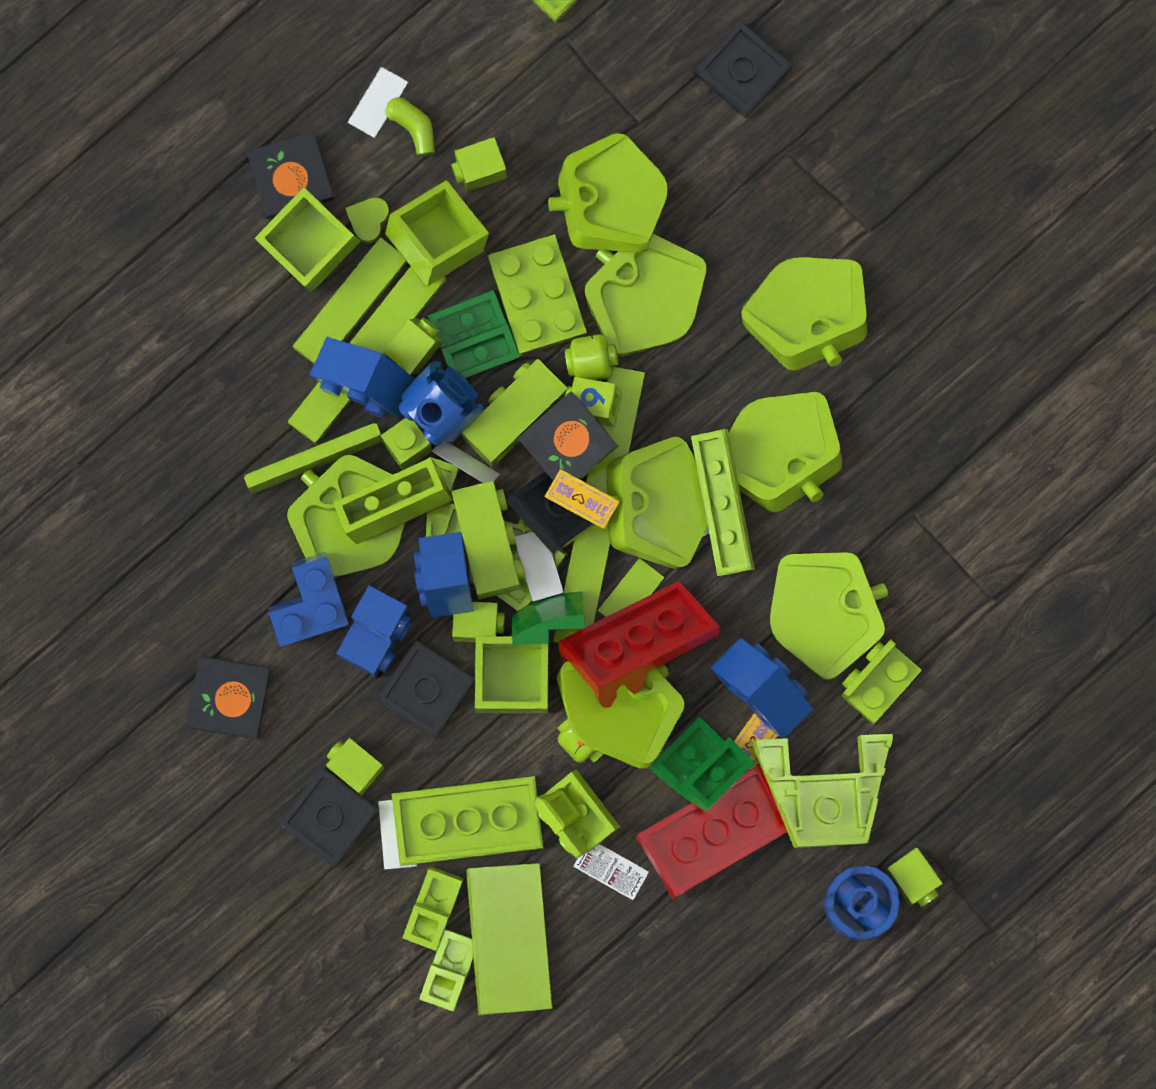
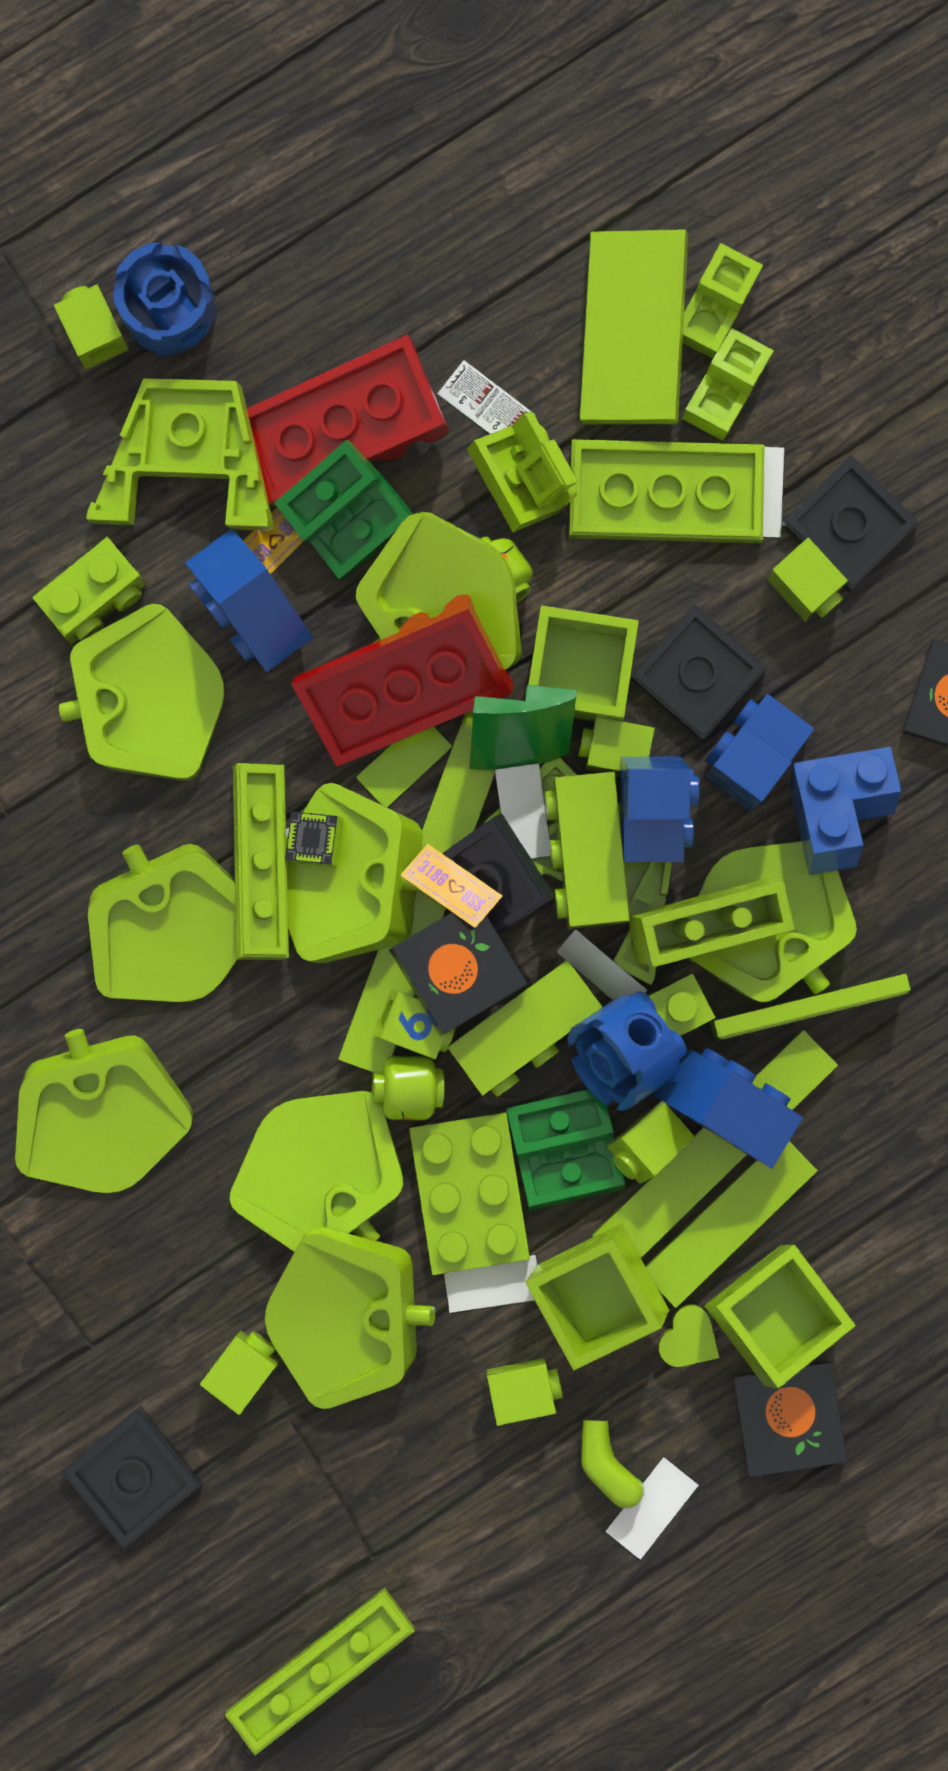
camera: 175 degrees left, 5 degrees up
none -> lime brick [199,1331,280,1415]
none -> tile [285,811,343,866]
none -> white sticker [444,1255,537,1313]

